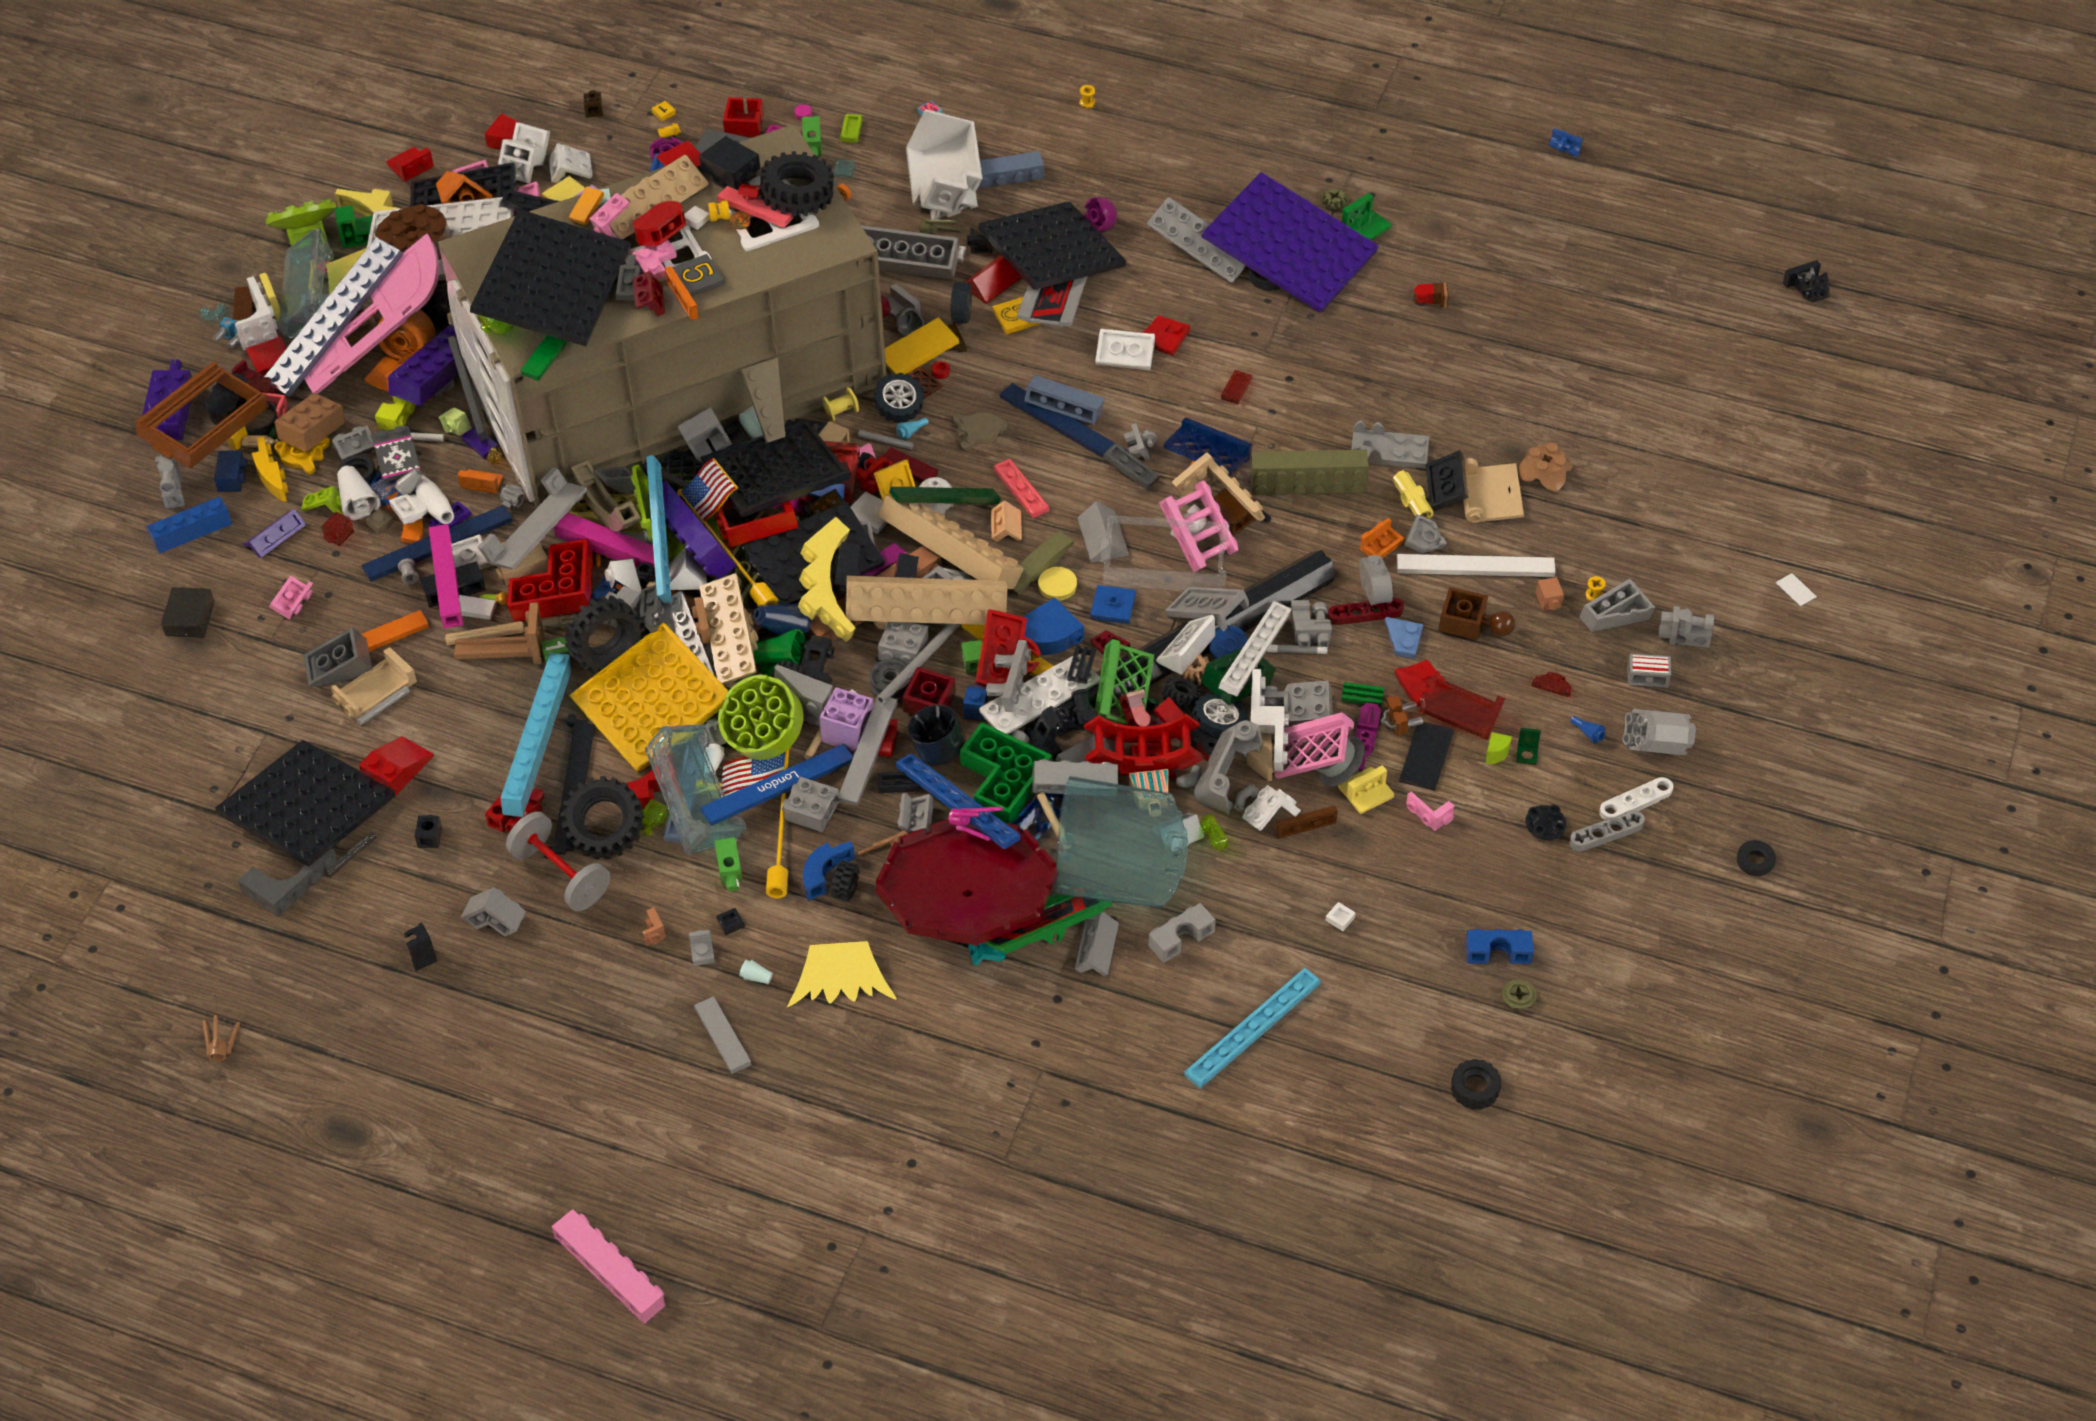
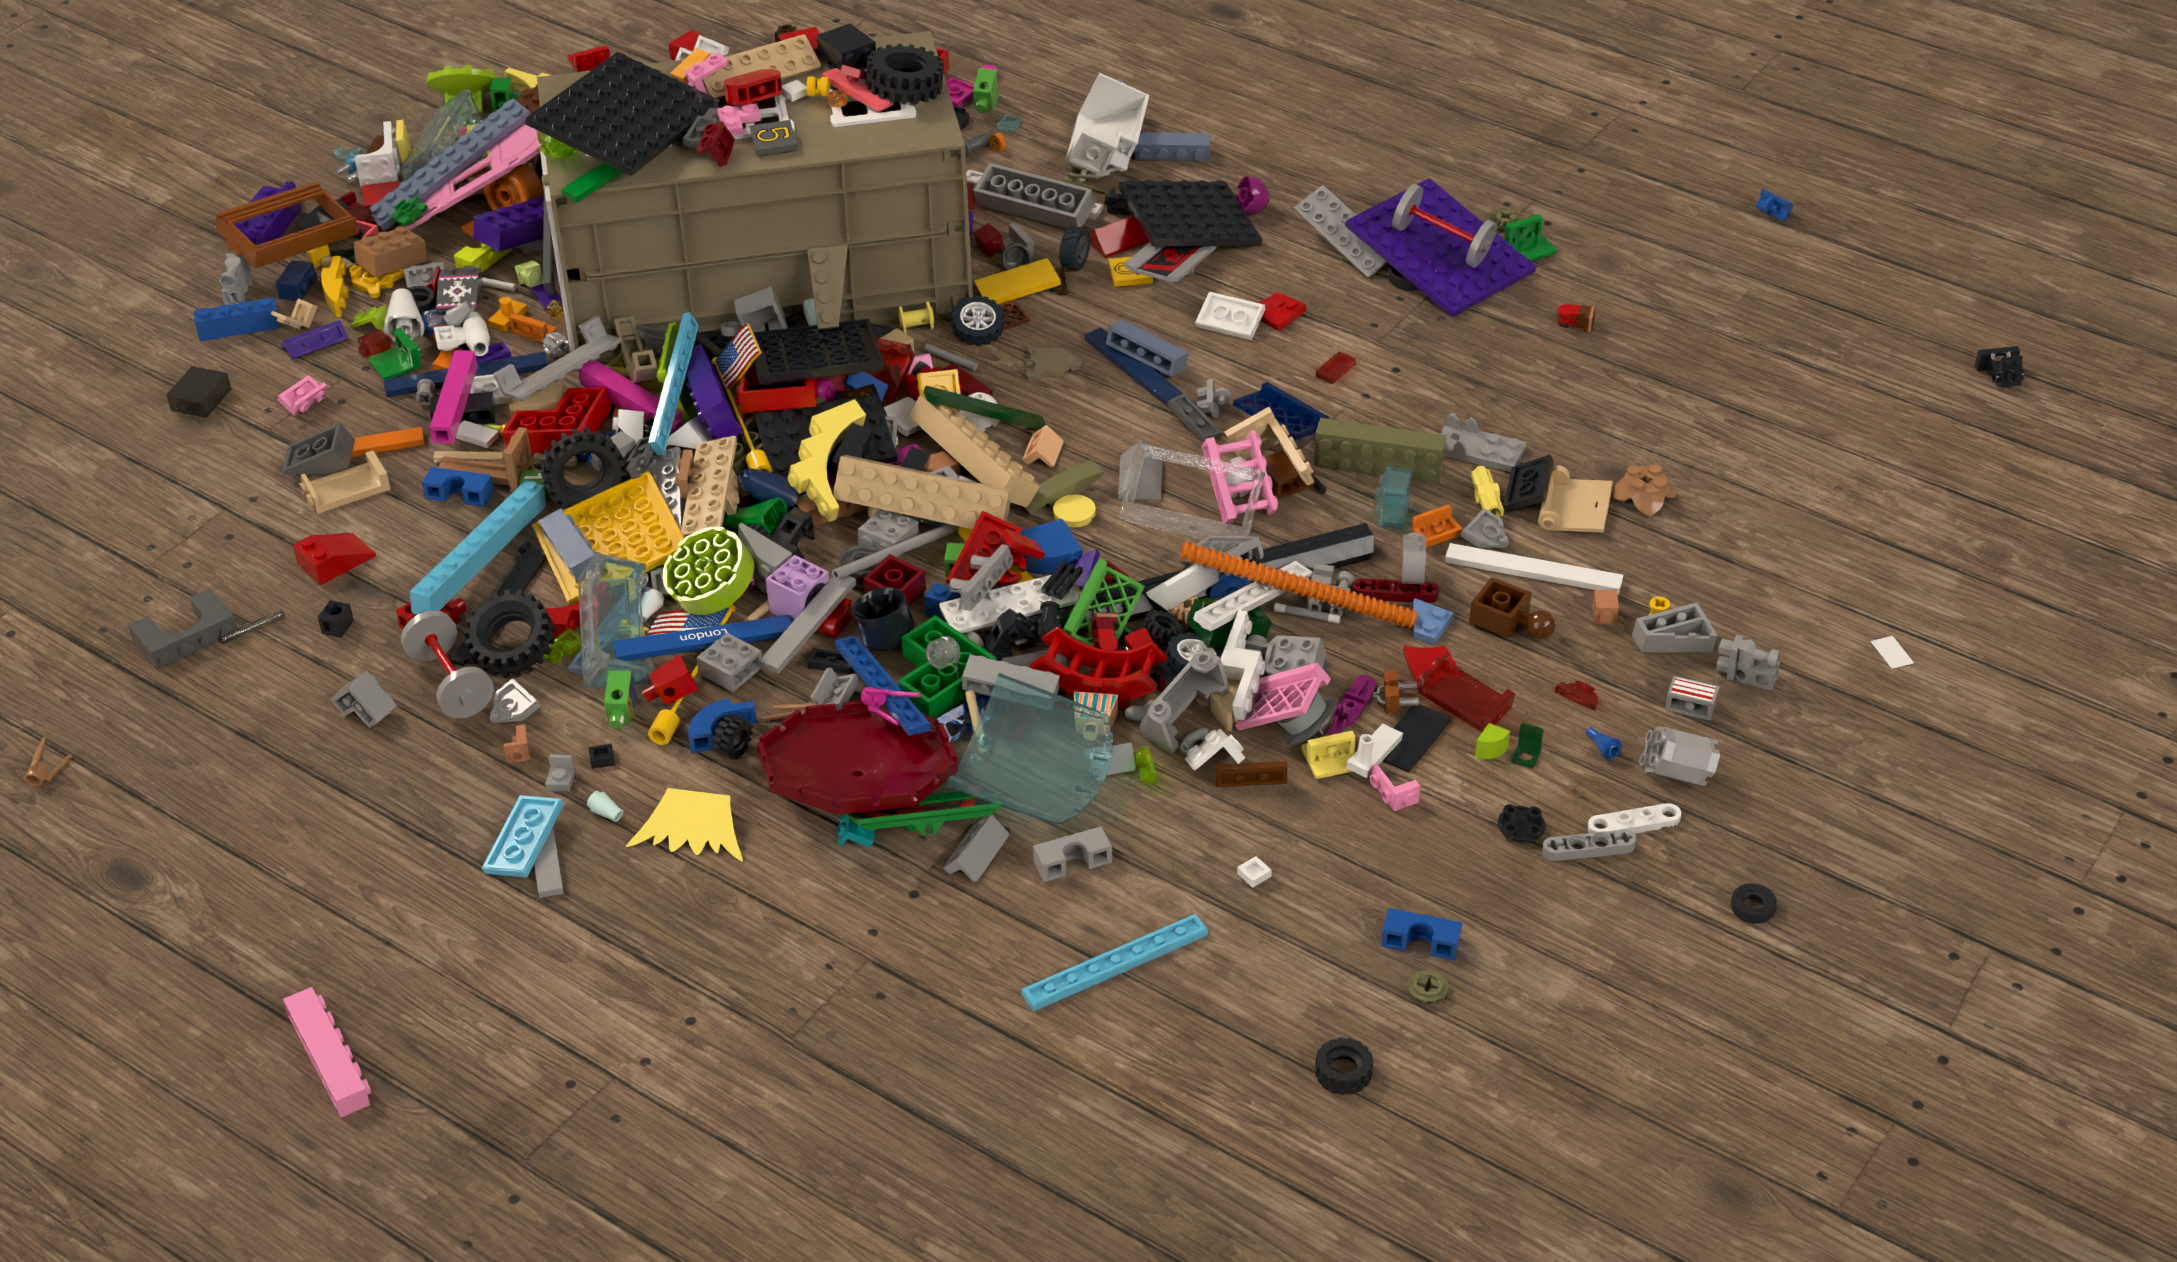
camera: 15 degrees right, 10 degrees down
black plate [215,740,395,867] -> none
light grey bar [356,686,410,726] -> none
black hinge [404,922,437,971] -> none
orange tile [665,266,698,320] -> none
lime tile [840,114,863,143] -> none
medium azure cone [896,417,929,441] -> none
red tile [931,361,950,379] -> none
coral tile [993,458,1049,519] -> none
yellow bush [1080,85,1095,108] -> none
blue plate [1090,585,1136,624] -> none
green tile [1341,682,1384,707] -> none
none -> tan bracket [271,299,317,329]
none -> green bracket [368,328,421,380]
none -> green piece [390,197,429,227]
none -> blue arch [422,467,494,507]
none -> red hand [426,268,441,297]
none -> medium azure tile [482,795,564,878]
none -> light orange tile [488,297,528,332]
none -> light grey plate [489,678,541,723]
none -> sand blue brick [538,509,601,583]
none -> red torso [642,655,699,705]
none -> light grey tile [721,321,741,336]
none -> clear head [926,636,960,669]
none -> red tile [1001,528,1045,559]
none -> dark purple tile [1075,549,1100,589]
none -> orange piece [1179,540,1417,629]
none -> white piece [1346,724,1403,778]
none -> clear light blue brick [1374,466,1412,529]
none -> light grey piece [1392,183,1497,268]

